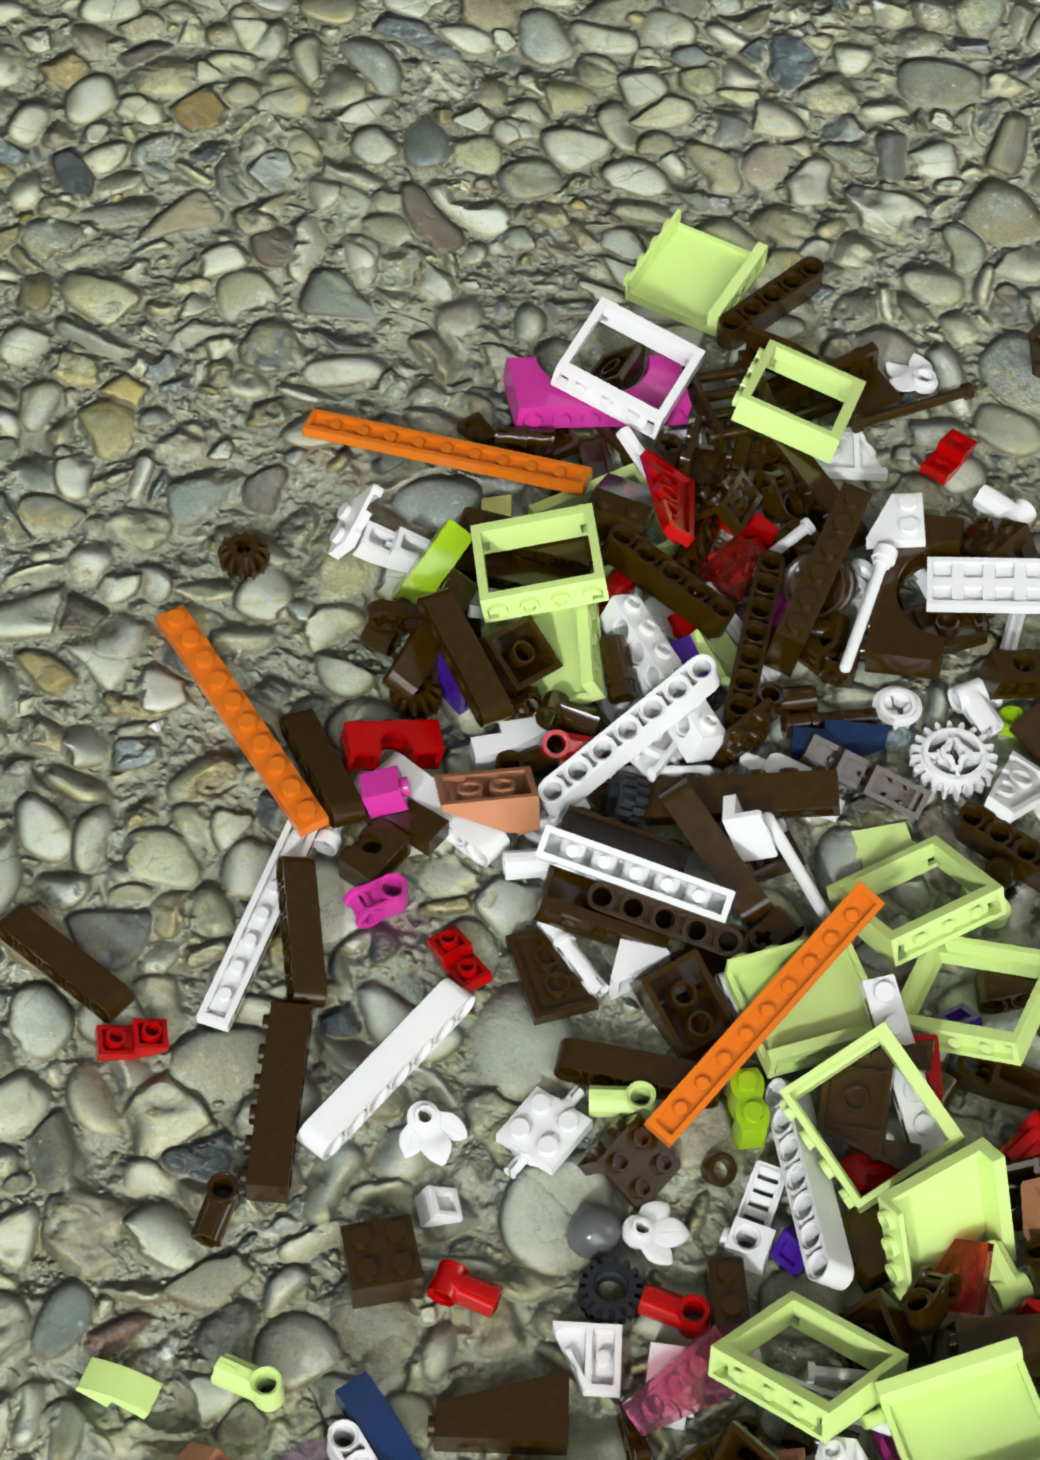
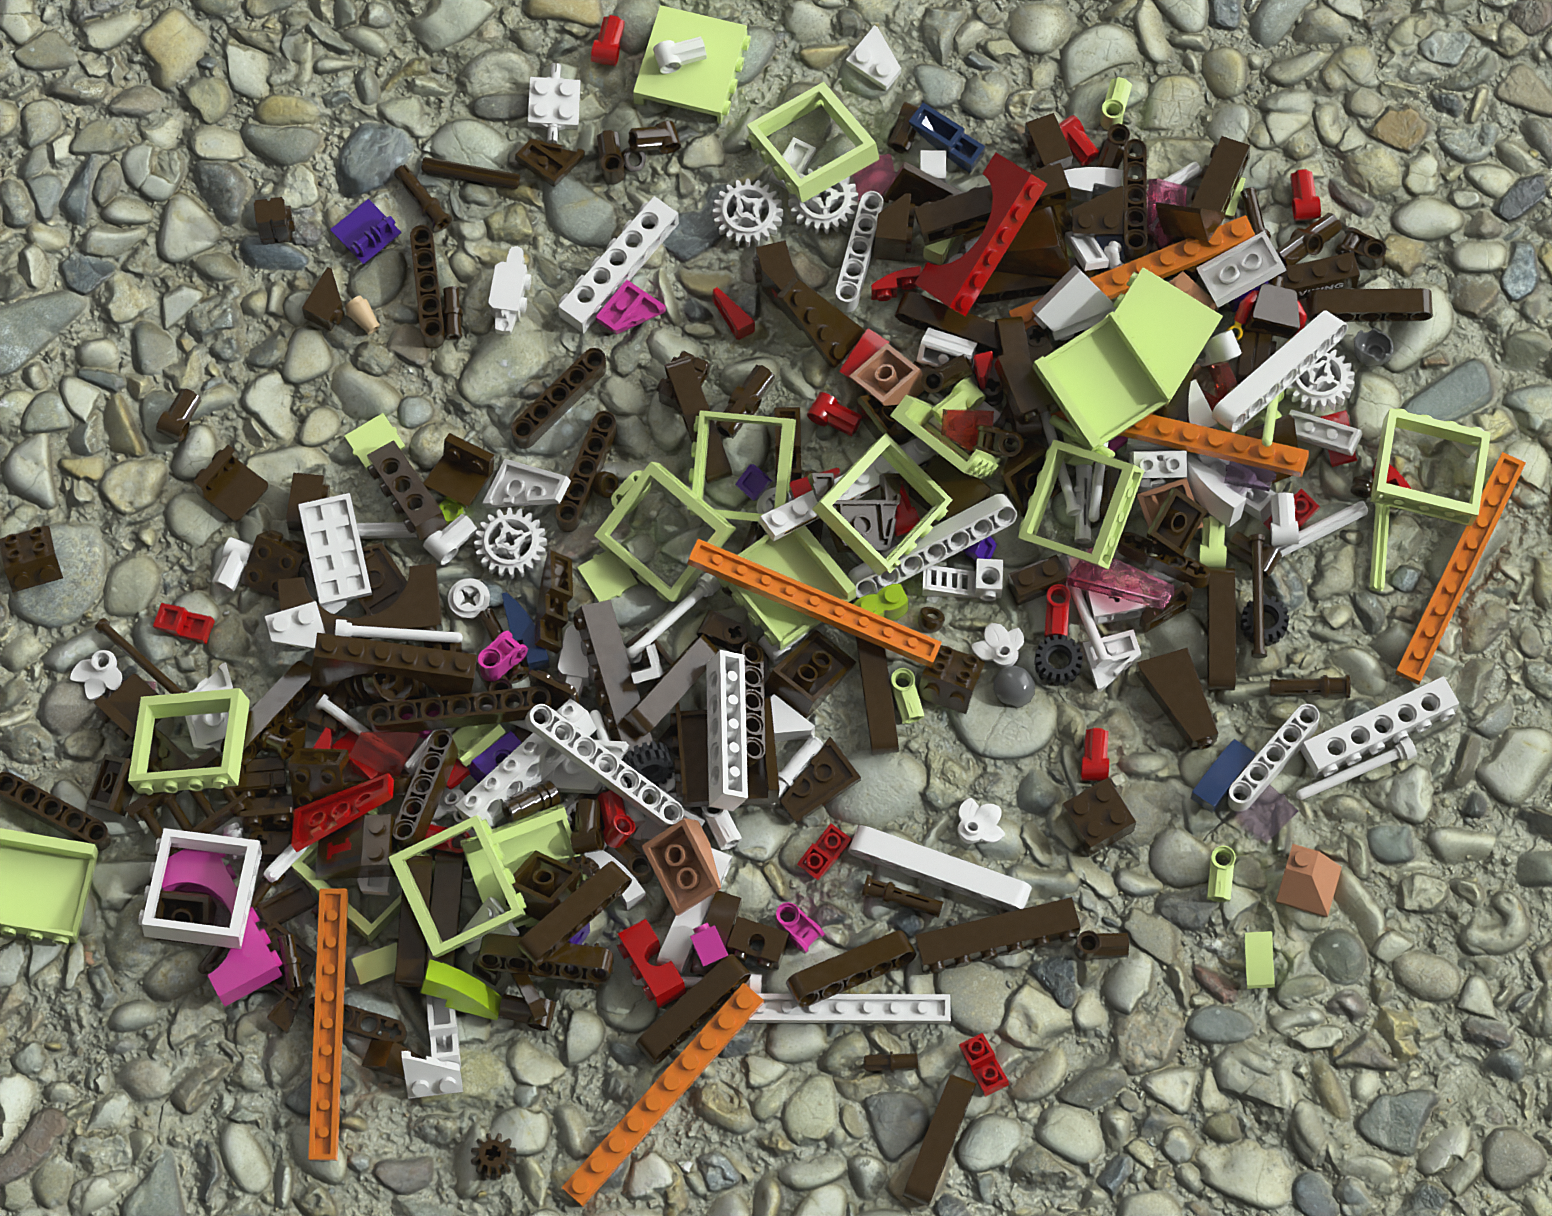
camera: 105 degrees left, 15 degrees up
white slope [415,1185,463,1227] -> none
white plate [496,1085,593,1179] -> none
none -> dark brown beam [305,996,407,1045]
none -> dark brown slope [362,1040,422,1081]
none -> dark pink piece [478,631,528,682]
none -> dark brown pin [861,874,944,918]
none -> dark brown axle [863,1051,918,1073]
none -> white bar [1058,554,1113,668]

